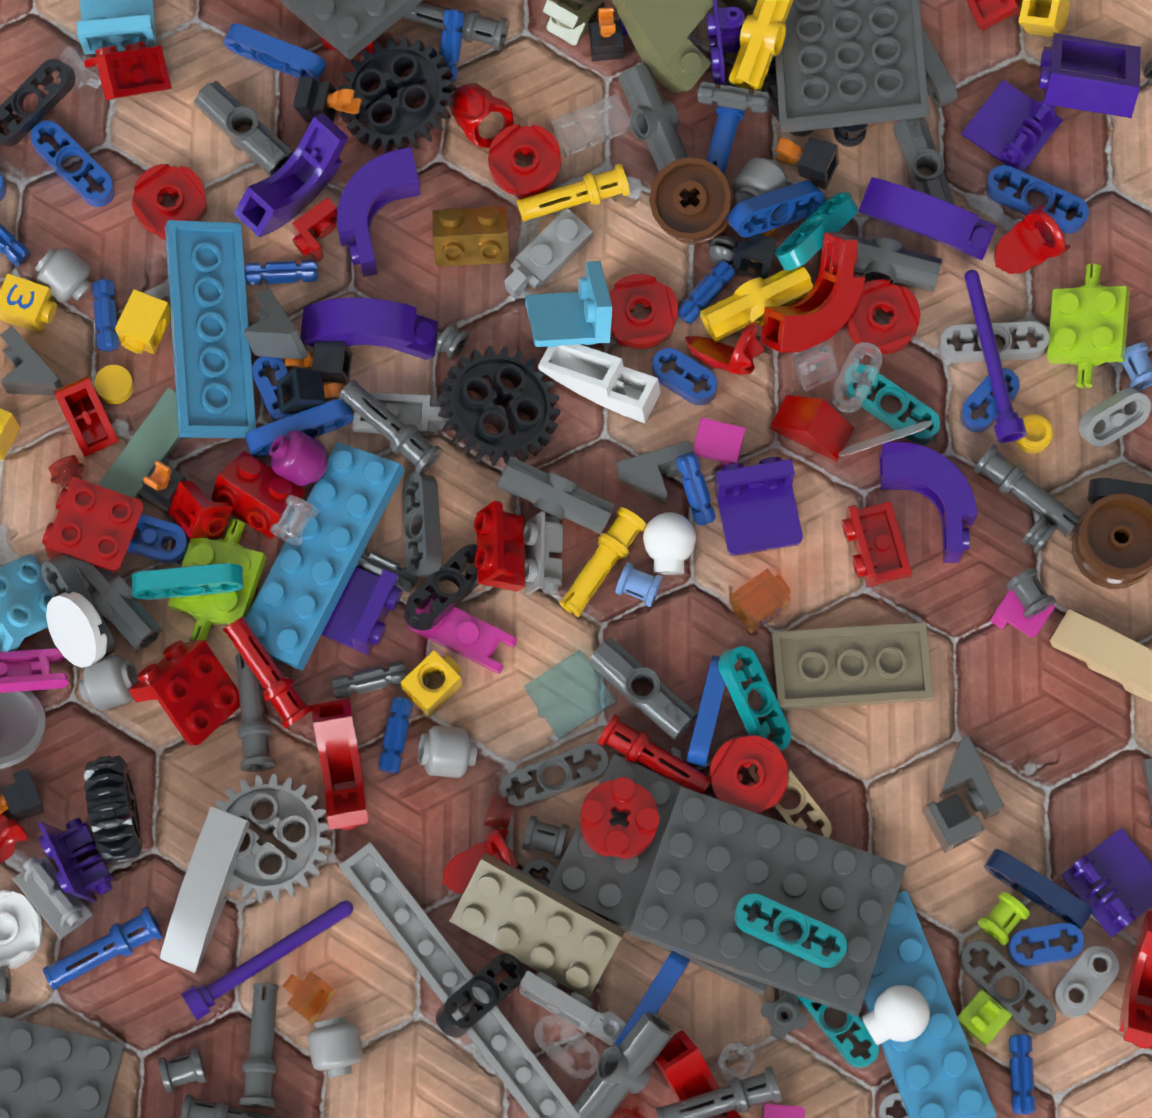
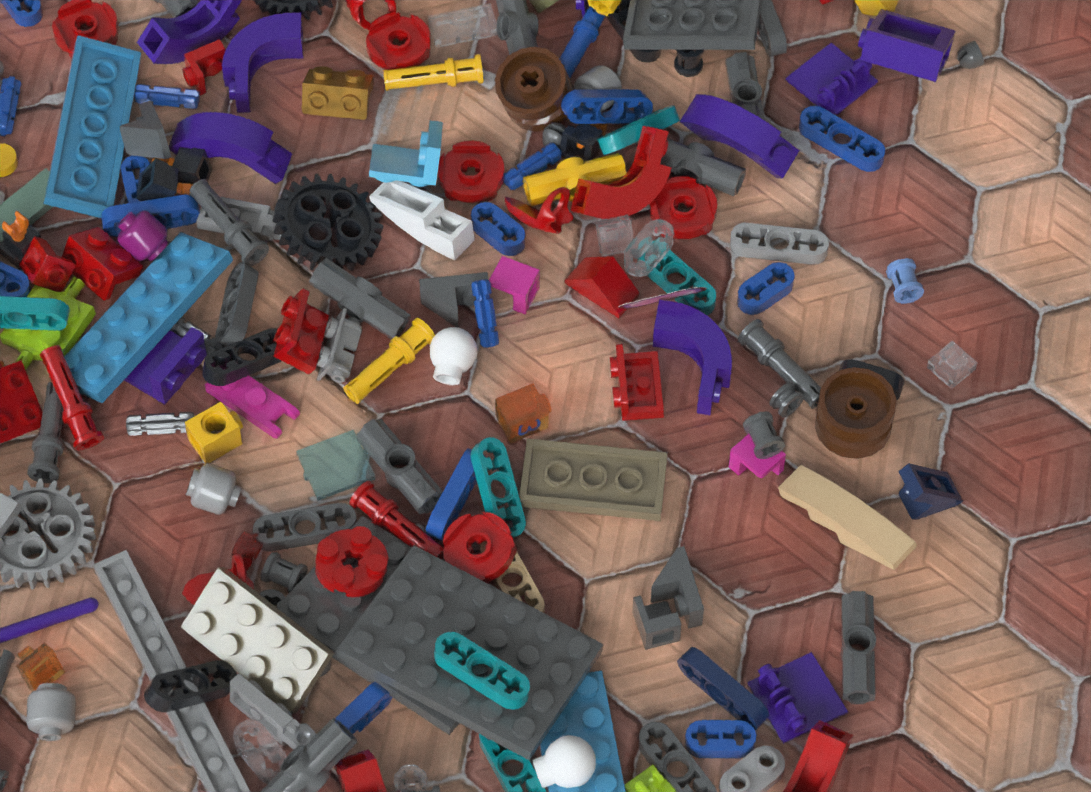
camera: 10 degrees right, 15 degrees down
yellow brick [115,289,171,355] -> none
clear bush [270,495,319,546] -> none
red arch [312,698,369,830] -> none
blue axle [378,697,413,774] -> none
dark grey bush [435,322,469,361] -> none
light grey hinge [504,208,593,299] -> none
medium blue bush [615,562,663,607] -> none
dark grey axle [698,81,770,114] -> none
dark purple bracket [714,457,803,556] -> none
dark grey plate [761,992,808,1039] -> none
black piece [774,137,839,190] -> none
dark purple piece [964,270,1027,443] -> none
lime bush [977,892,1030,945] -> none
red piece [994,204,1071,274] -> none
yellow tile [1015,414,1053,454] -> none
lime plate [1047,264,1130,388] -> none
light grey plate [1079,388,1151,447] -> none

